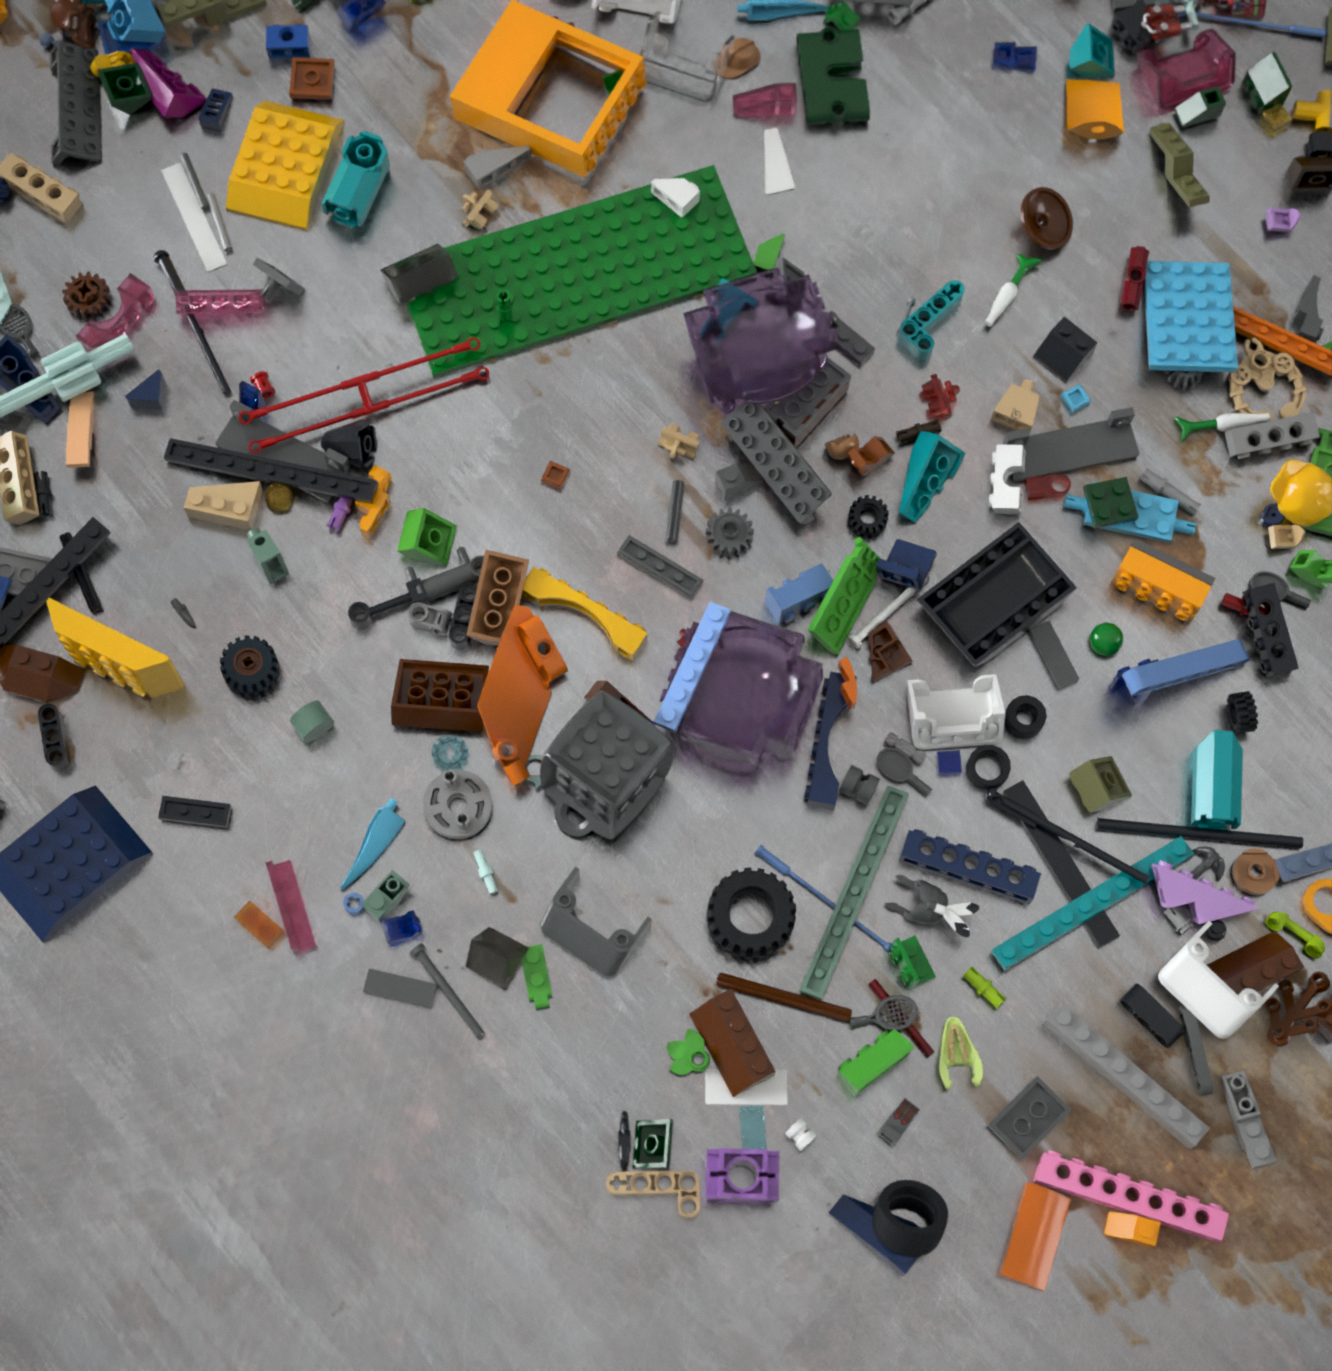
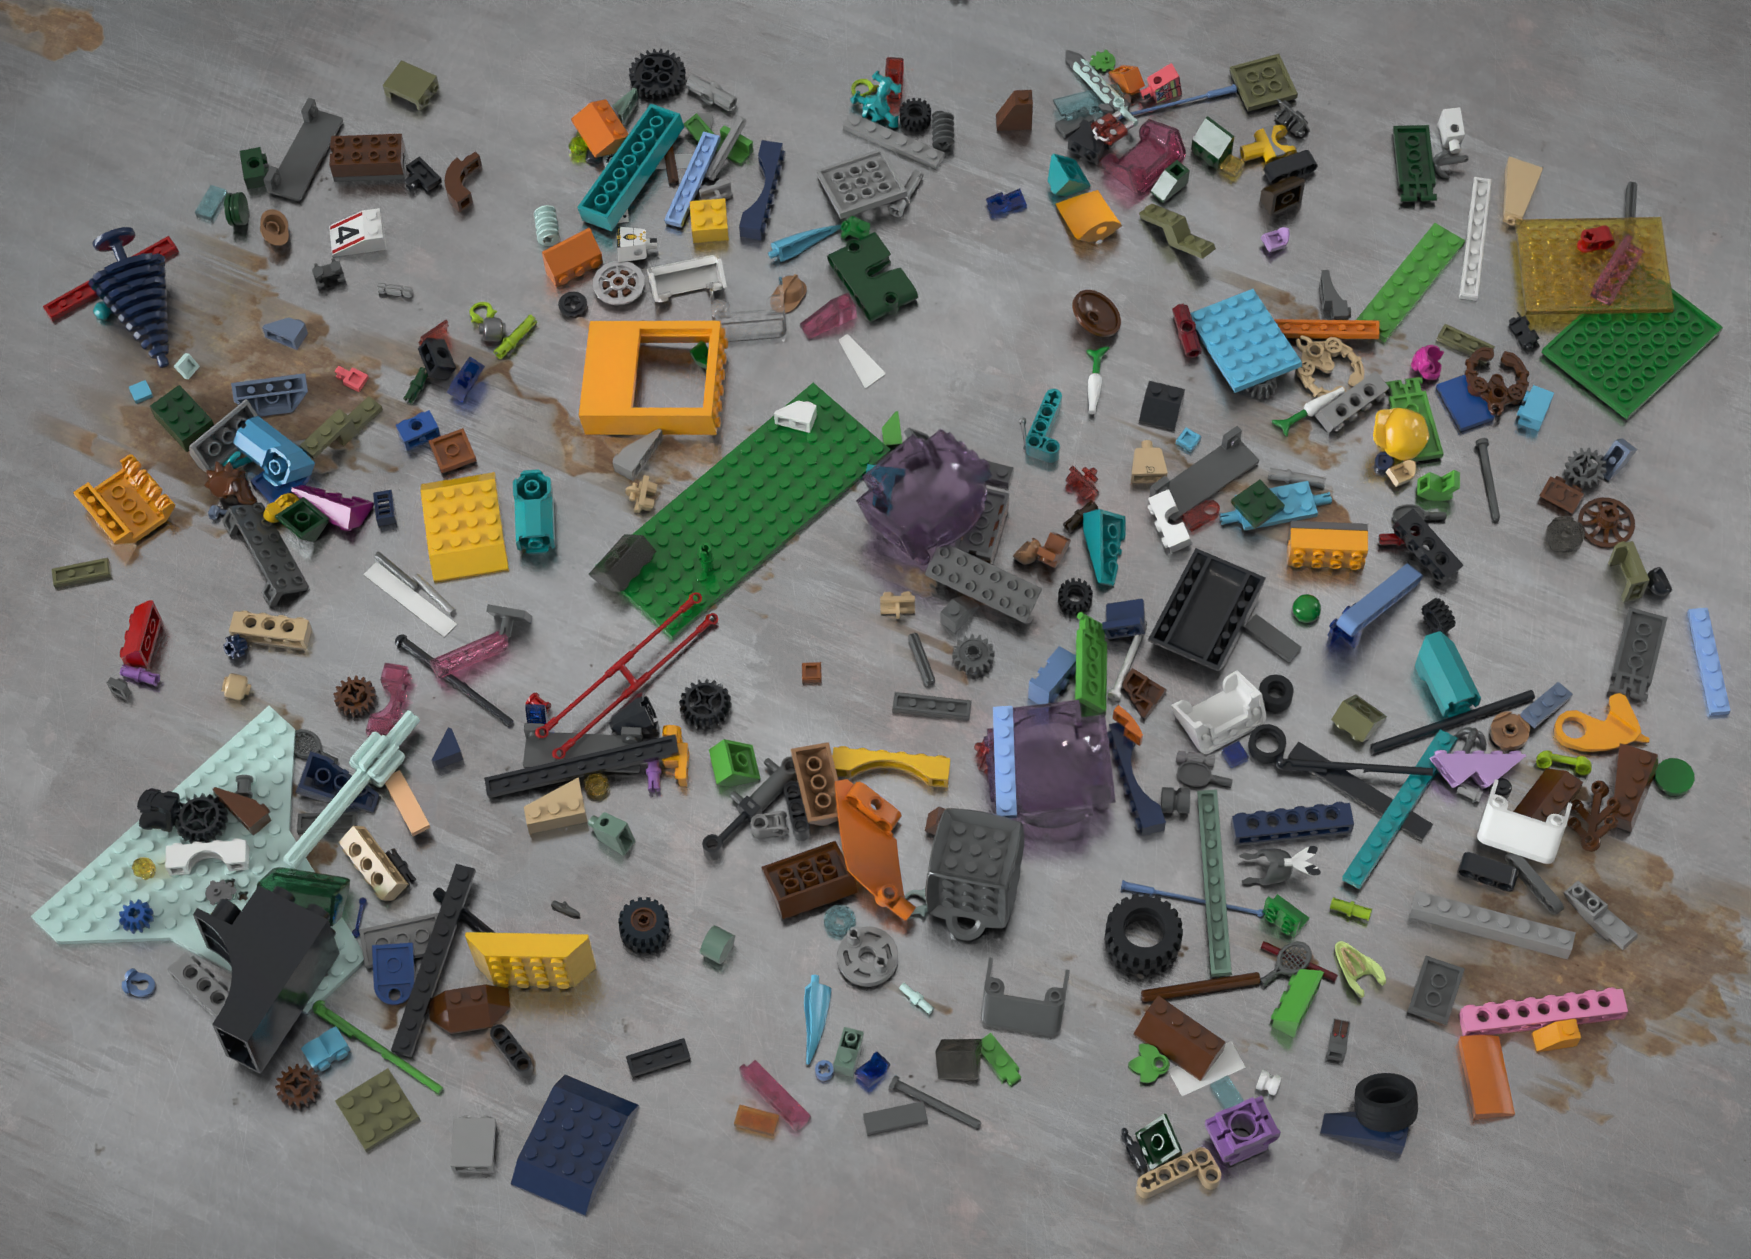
camera: 20 degrees left, 10 degrees down
none -> black gear [679,678,732,730]

